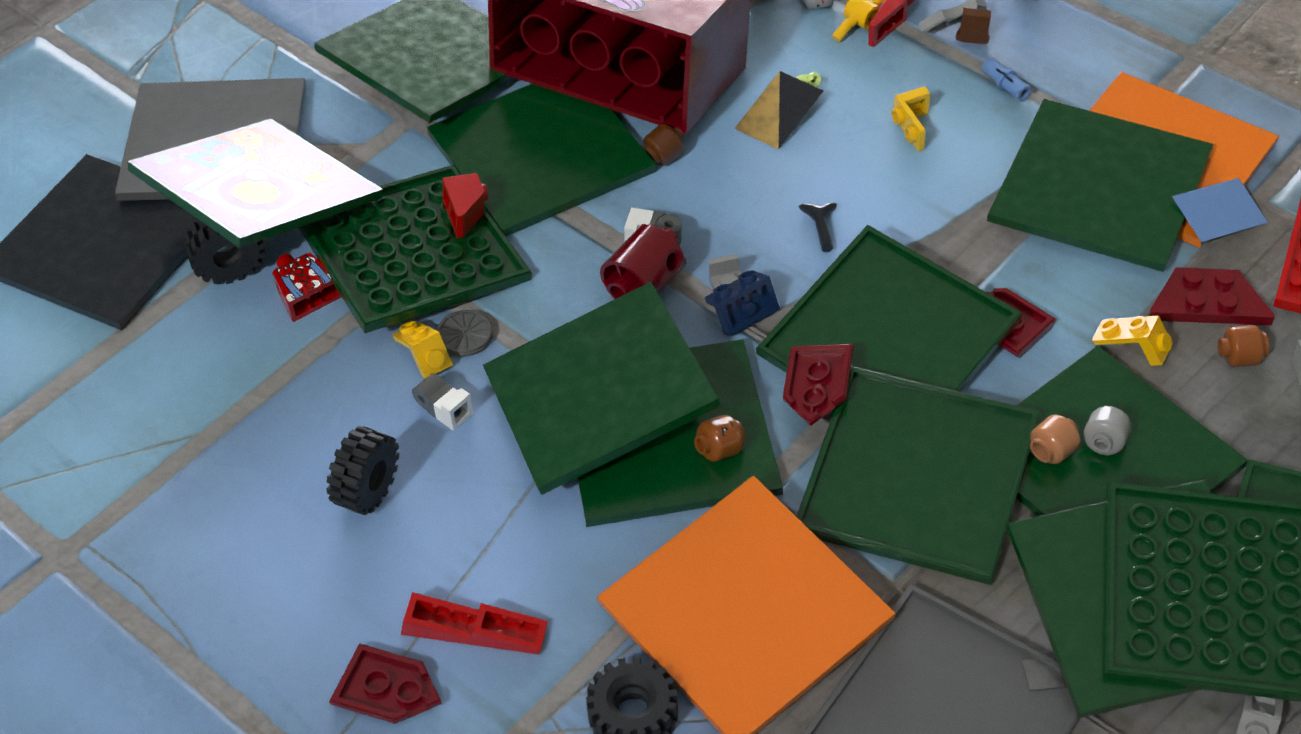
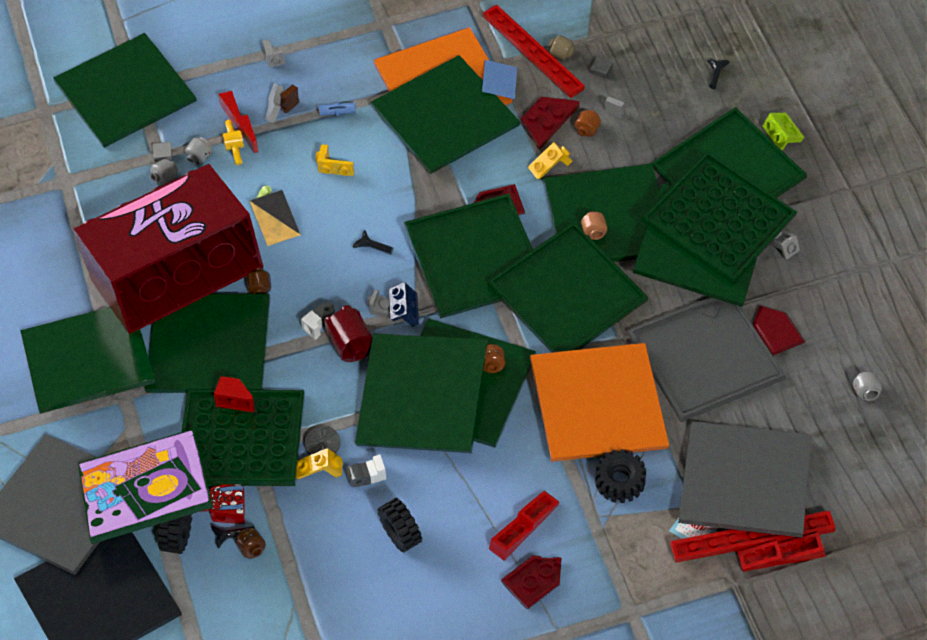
camera: 60 degrees left, 5 degrees up
dark red tile [783,344,854,426] -> none
light grey head [1083,406,1131,456] -> none
none -> black piece [211,526,255,548]
none -> reddish brown head [235,528,266,559]

